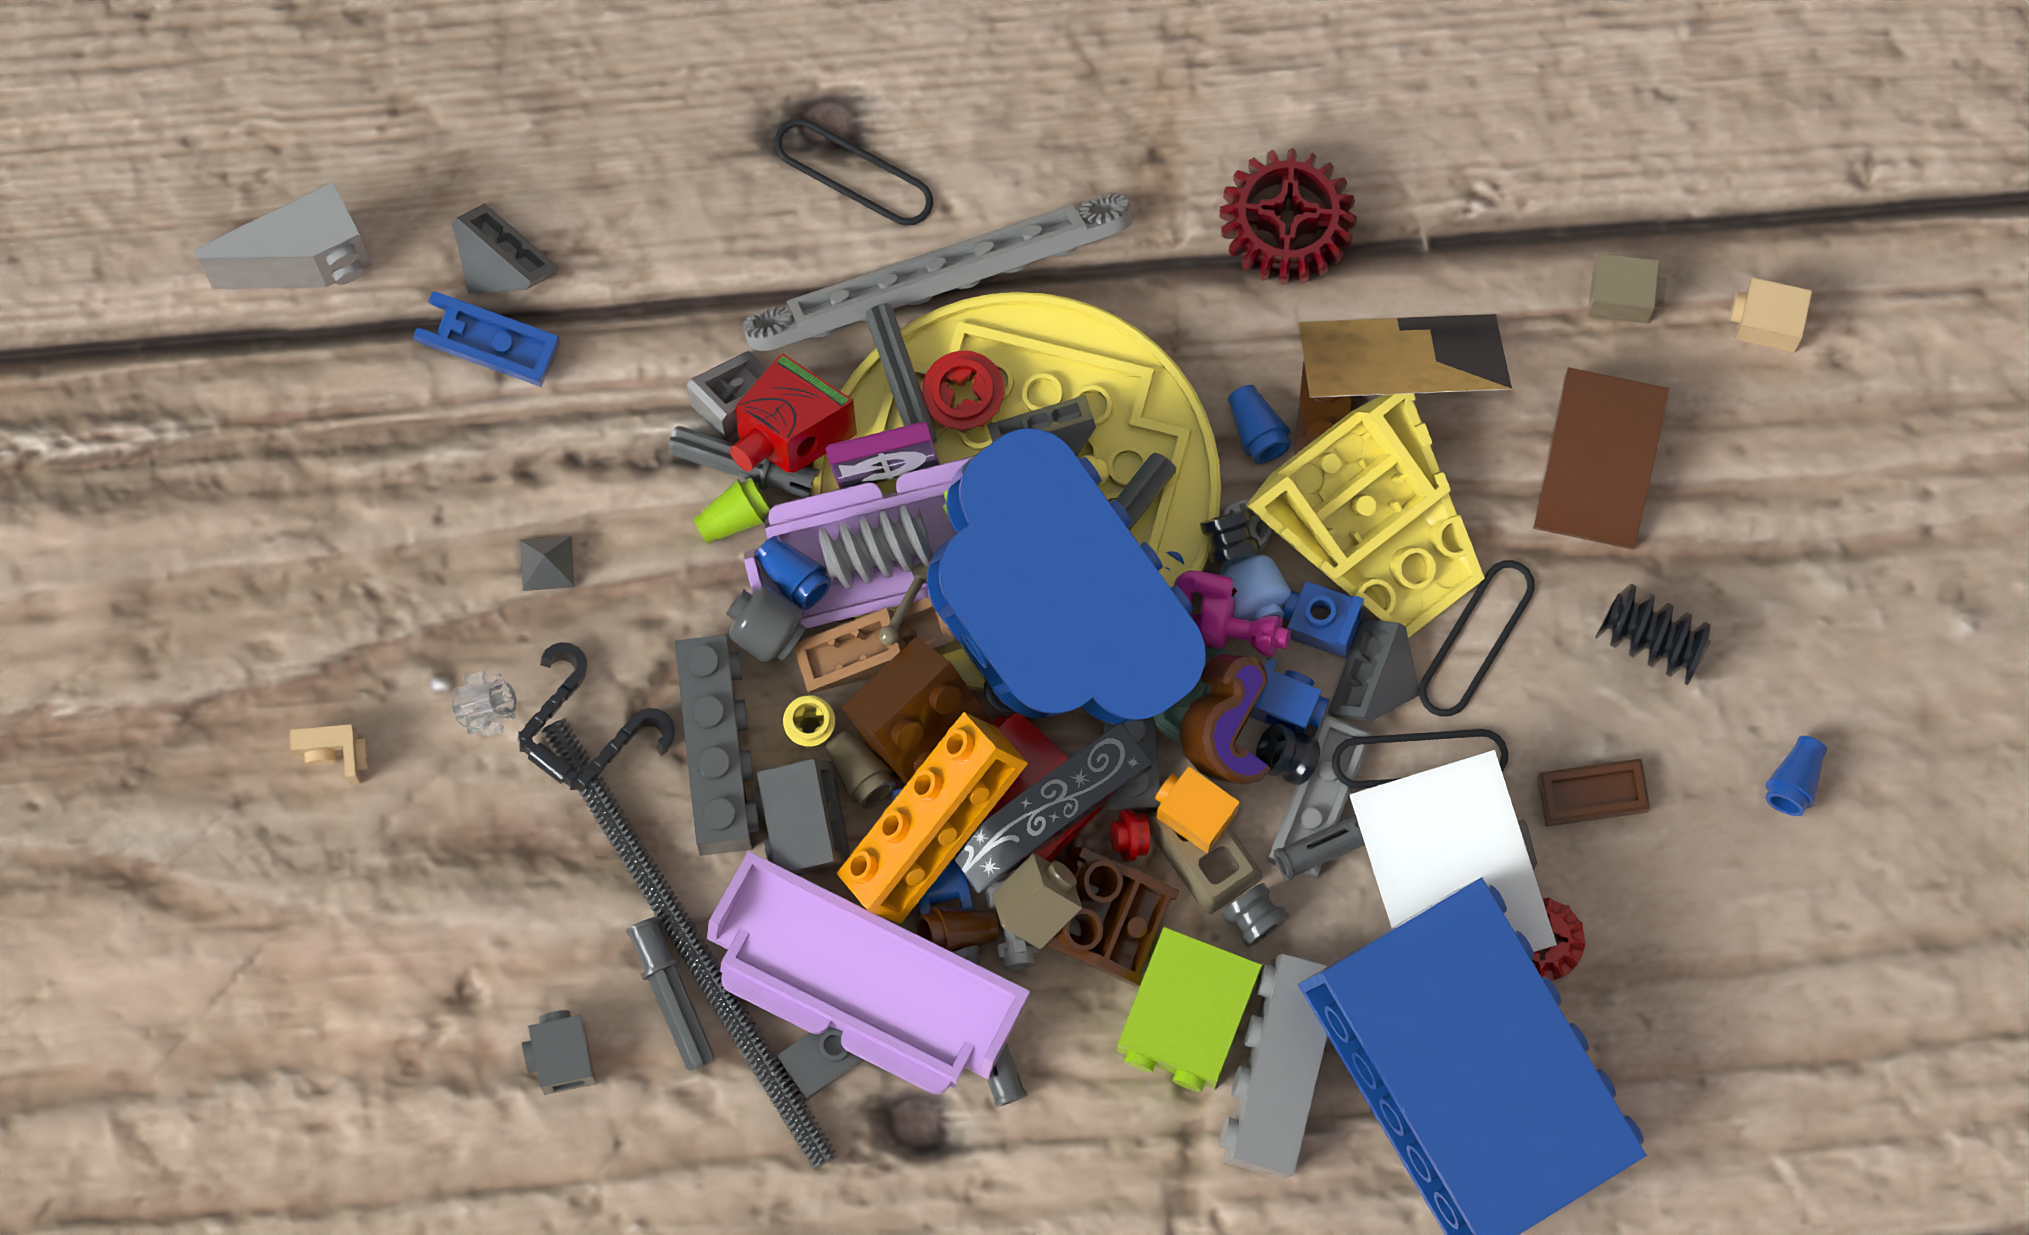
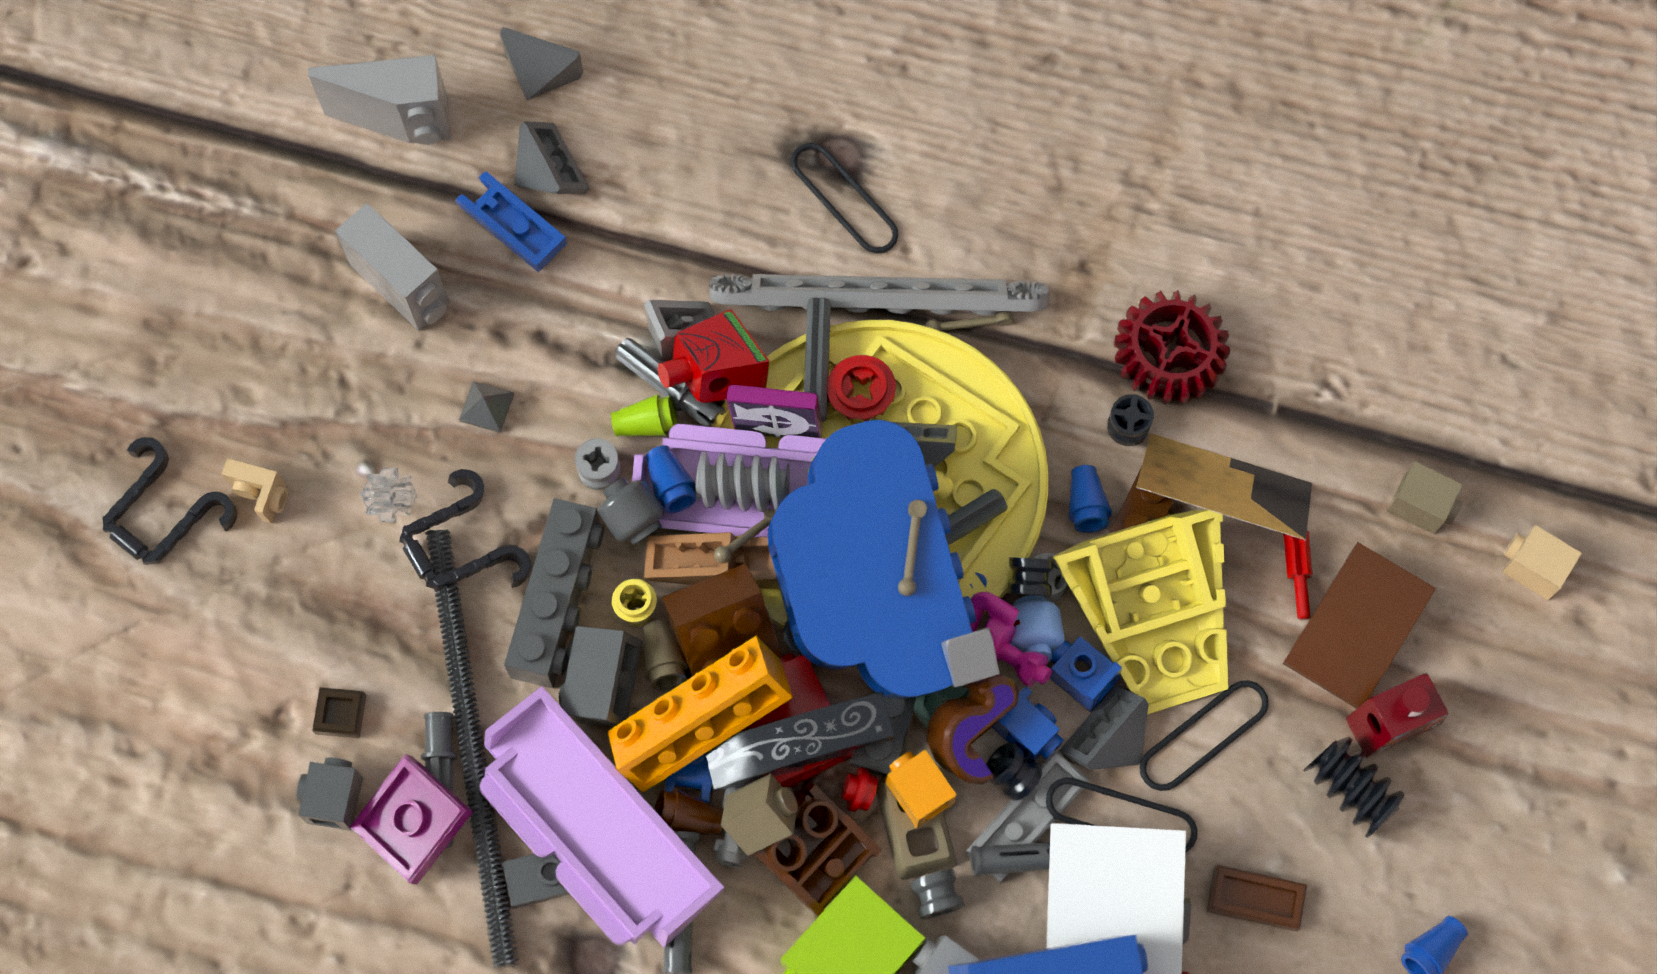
camera: 20 degrees right, 5 degrees down
none -> black piece [102,437,237,565]
none -> dark brown tile [312,687,367,739]
none -> light grey brick [335,203,450,331]
none -> tile [350,754,473,885]
none -> dark grey slope [500,27,583,100]
none -> light grey wheel [575,438,621,490]
none -> dark tan hinge [898,500,927,596]
none -> dark tan hinge [925,312,1013,331]
none -> light grey slope [941,628,1000,688]
none -> black wheel [1107,394,1154,446]
none -> red axle [1283,531,1313,620]
none -> dark red torso [1345,673,1449,759]

